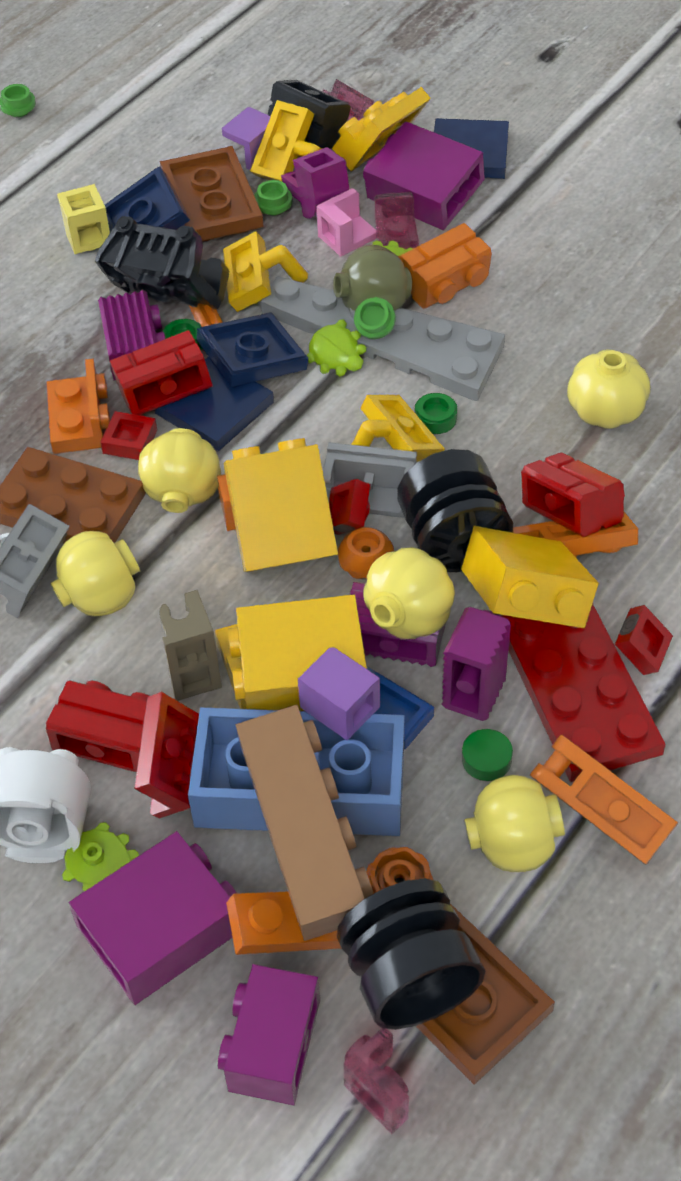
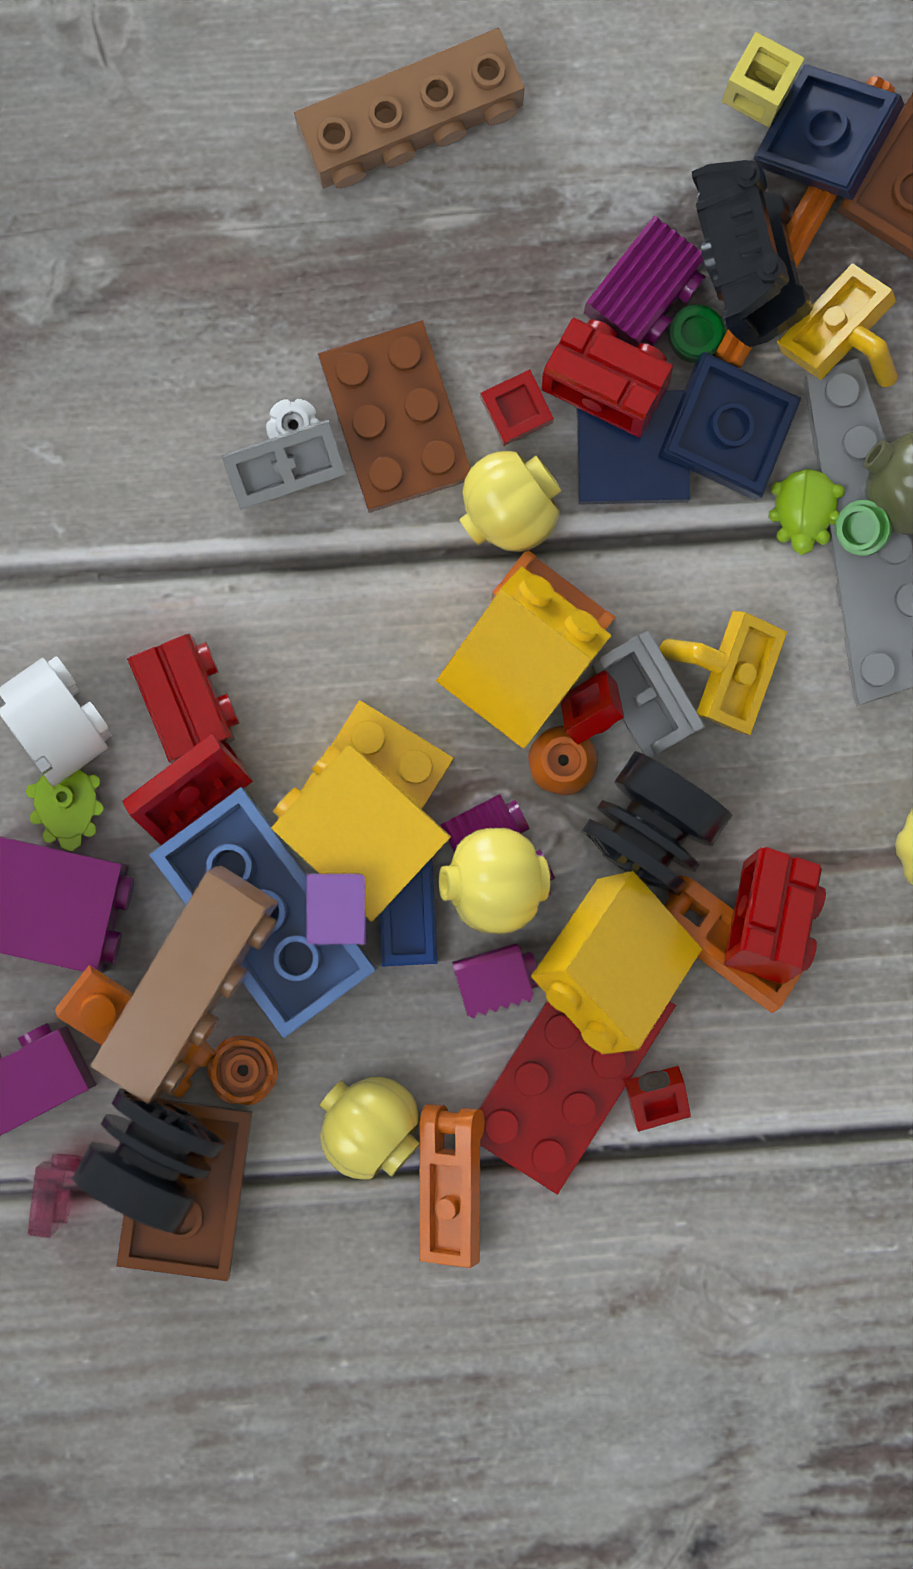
camera: 45 degrees right, 35 degrees up
orange bracket [47,358,110,454] -> none
light yellow plant [50,531,140,616] -> none
dark tan hinge [159,590,222,701] -> none
green tile [414,393,457,434] -> none
green tile [462,729,513,781] -> none

